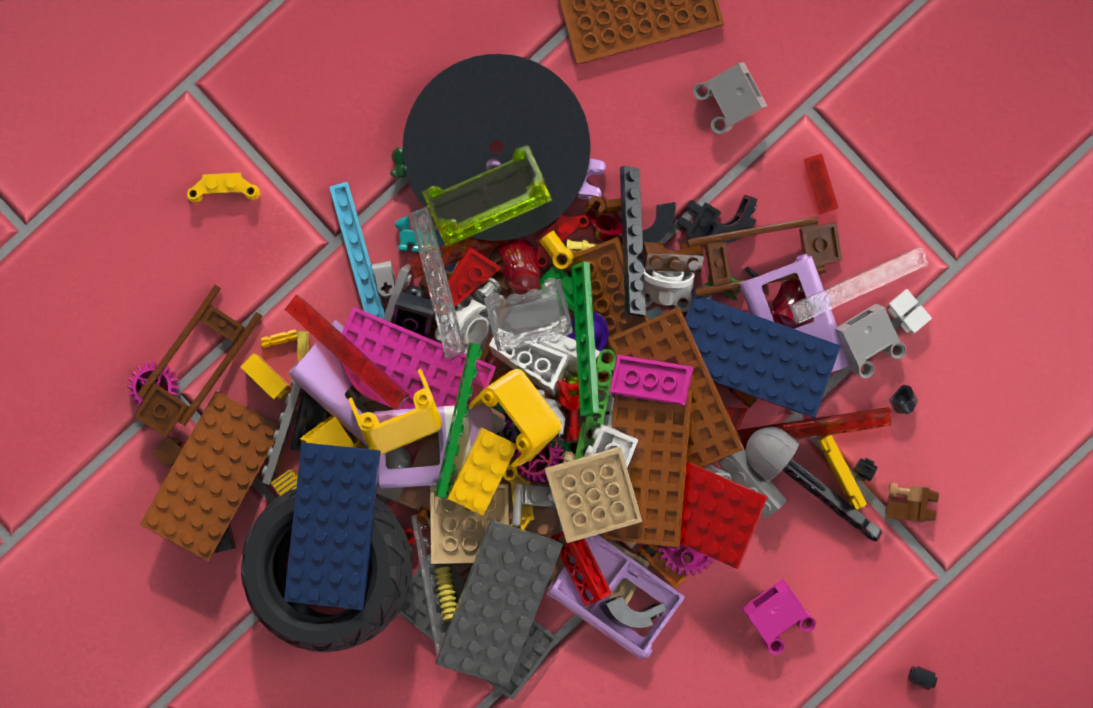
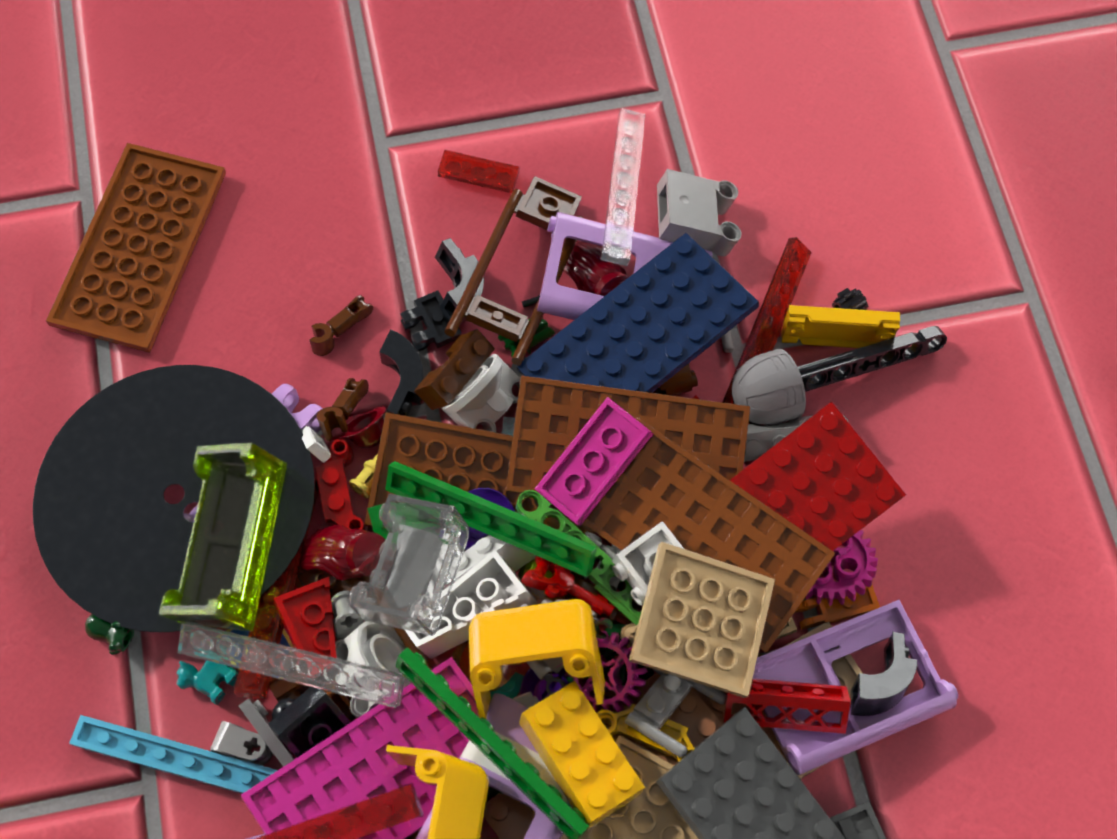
camera: 65 degrees left, 20 degrees down
yellow piece [539,231,574,269] -> none
plate [620,165,646,317] -> none
light grey piece [693,62,767,134] -> none
dark pink piece [742,579,816,655] -> none
reddish brown hips [884,482,939,522] -> none
white piece [887,289,932,334] -> none
black piece [889,385,918,414] -> none
none -> white tile [301,426,331,463]
none -> reddish brown piece [309,295,374,356]

